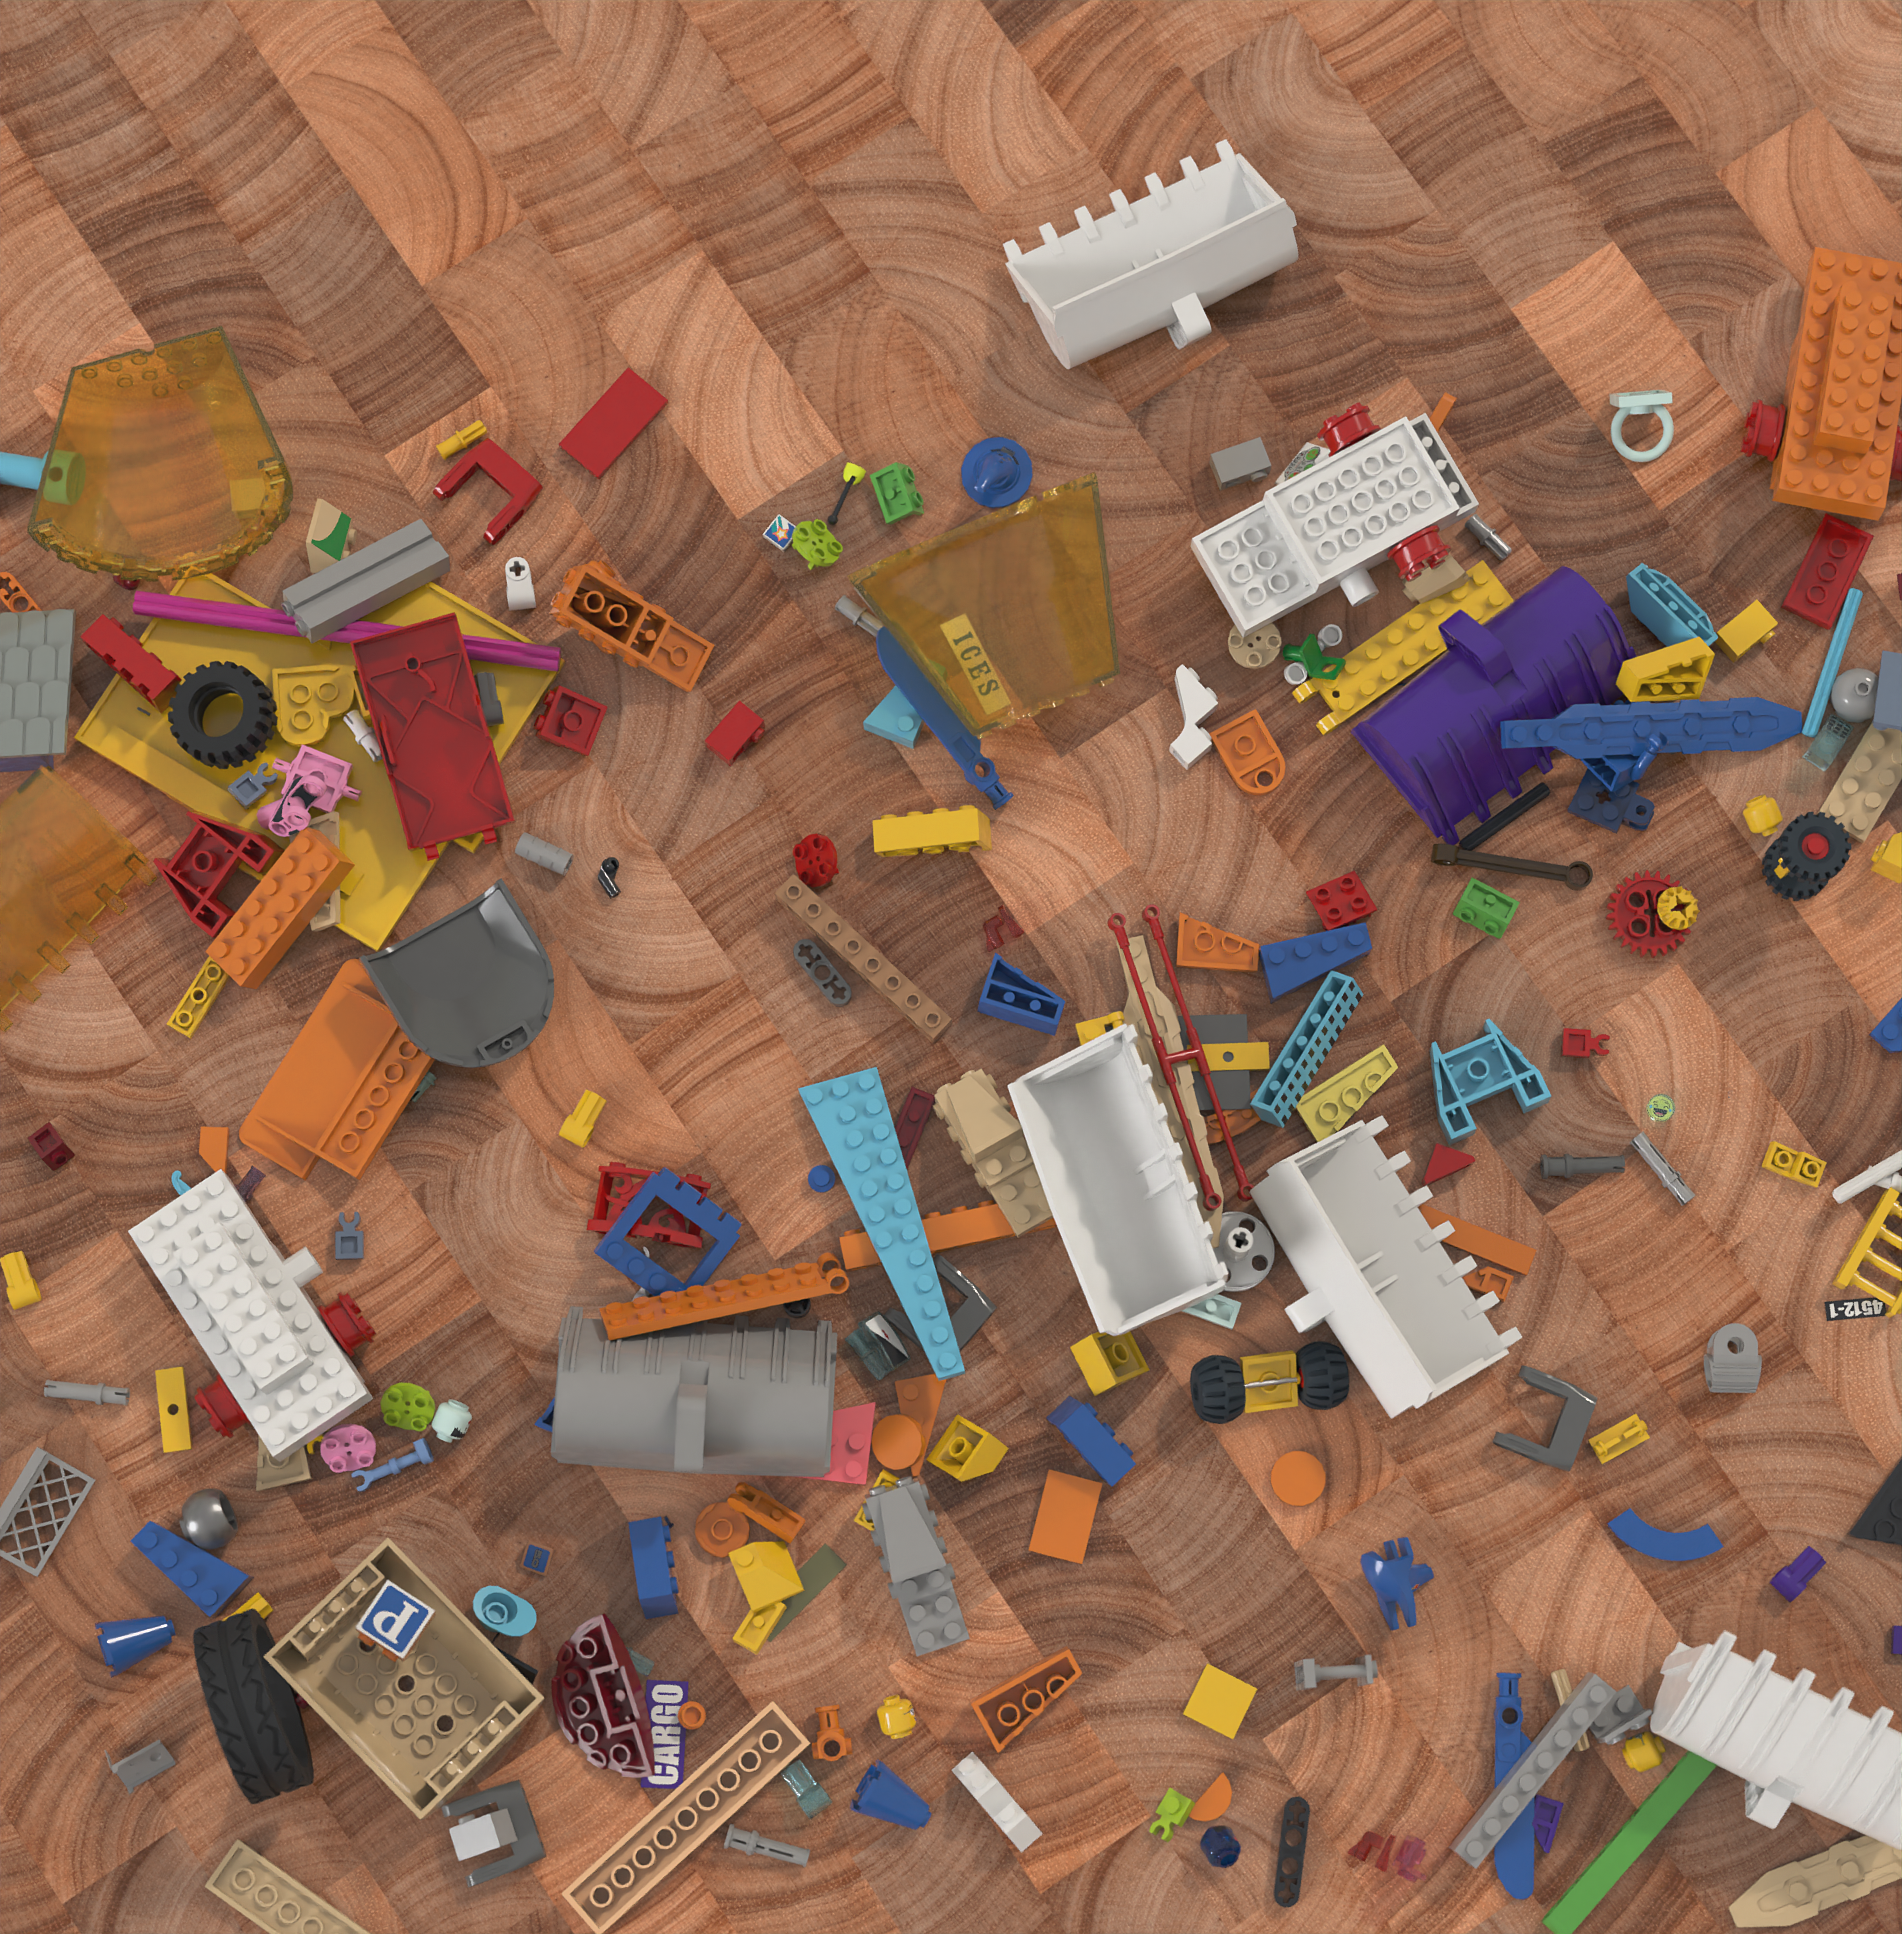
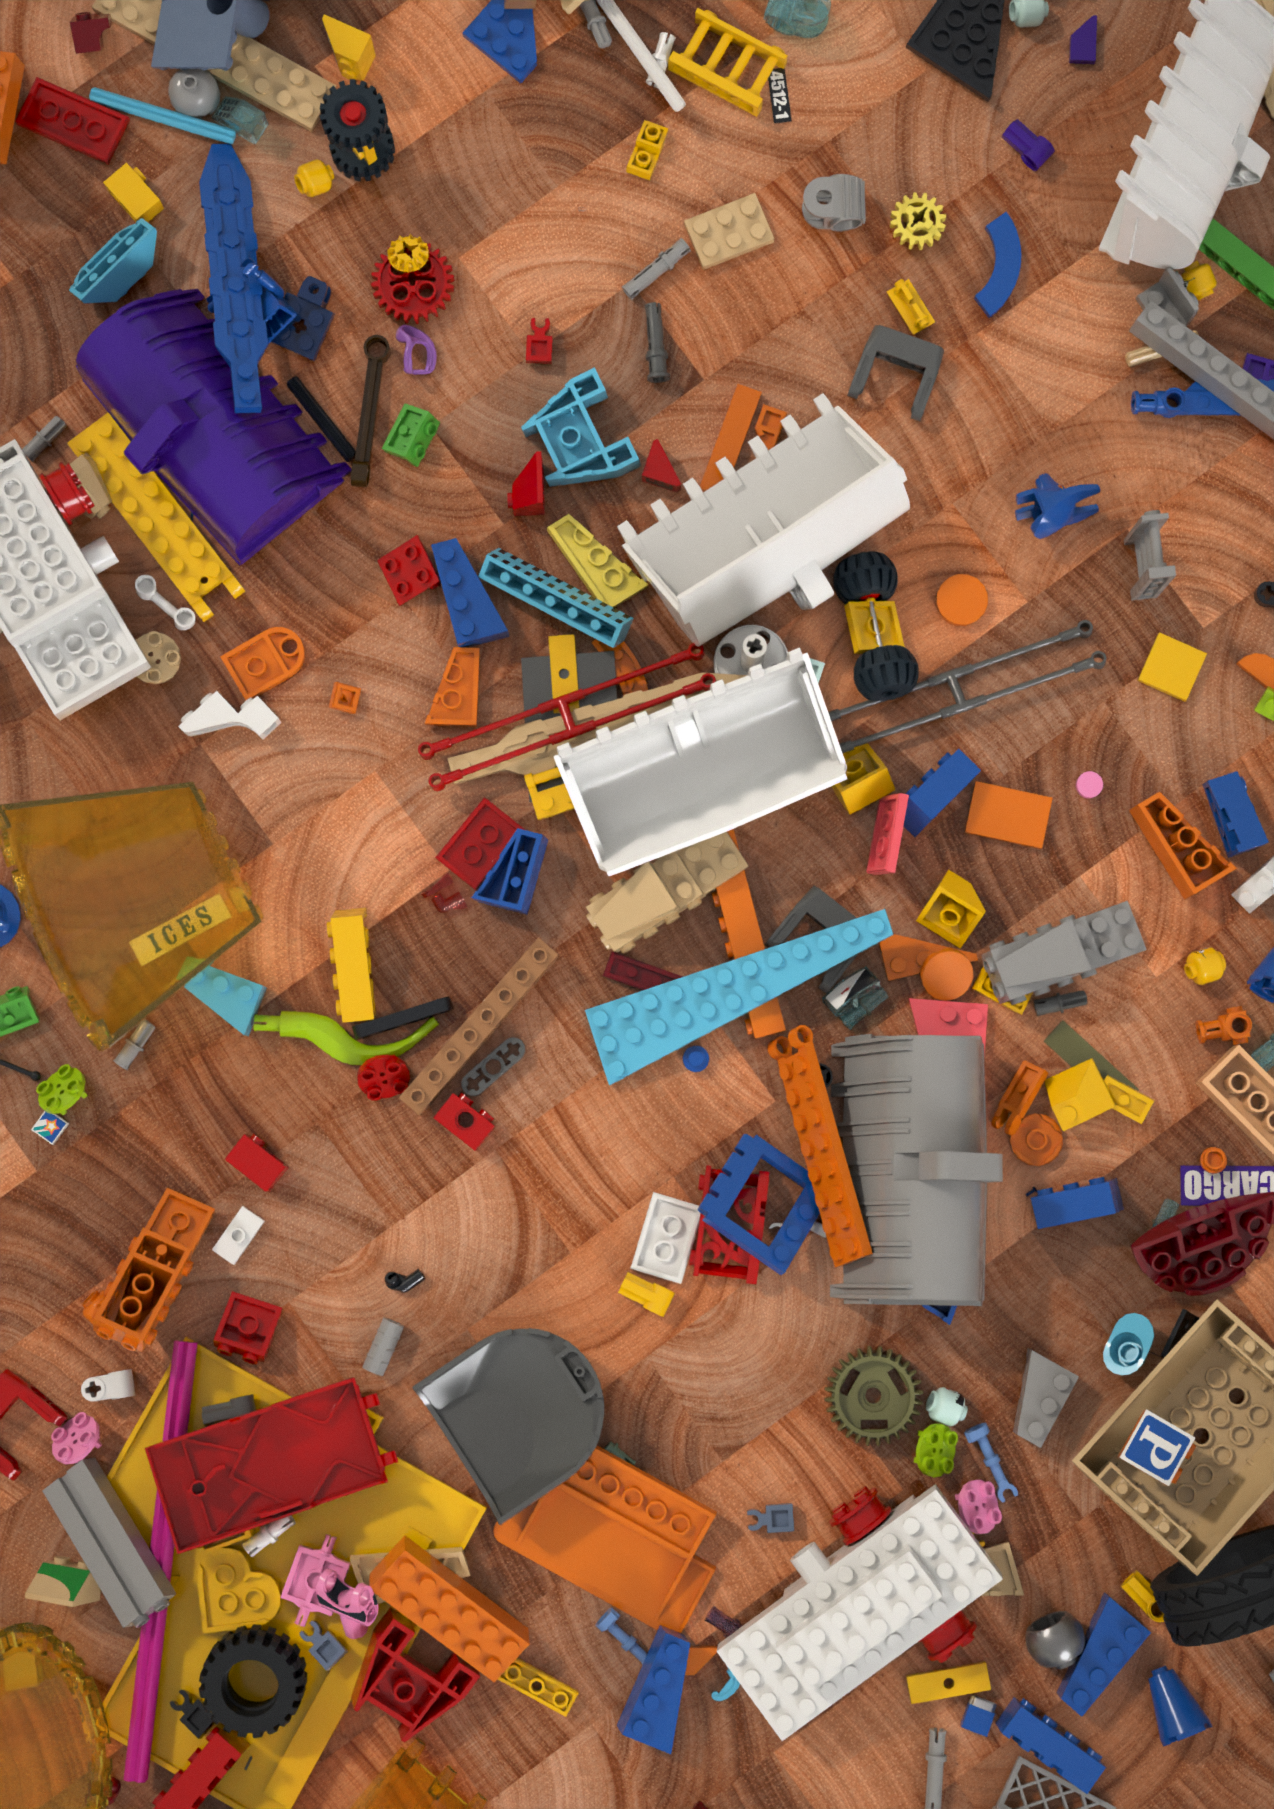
camera: 90 degrees left, 5 degrees up
slope [520,1540,556,1576] -> none
blue piece [876,624,1014,810] -> none
green bracket [1283,633,1346,680] -> none
yellow wedge [1616,636,1715,702] -> none
clear light blue tile [1646,1094,1675,1122] -> none
none -> bright pink plate [51,1412,102,1465]
none -> black plate [170,1690,215,1739]
none -> white plate [212,1206,265,1265]
none -> lime animal [254,1011,439,1065]
none -> orange tile [329,682,361,714]
none -> black beam [352,996,454,1040]
none -> medium lavender piece [396,325,437,375]
none -> red brick [433,1092,496,1151]
none -> red tile [435,797,525,891]
none -> red slope [507,451,545,516]
none -> medium blue piece [595,1607,647,1664]
none -> blue wedge [617,1625,690,1754]
none -> white tile [630,1192,700,1284]
none -> tan plate [684,193,774,270]
none -> olive gear [824,1346,923,1446]
none -> dark grey bar [828,620,1107,754]
none -> coral tile [866,793,909,875]
none -> light yellow gear [890,192,946,250]
none -> blue piece [960,1694,997,1737]
none -> blue wedge [995,1697,1106,1794]
none -> light grey wedge [1013,1348,1079,1448]
none -> dark grey axle [1033,990,1088,1016]
none -> bright pink tile [1076,771,1103,799]
none -> blue wedge [1202,771,1269,858]

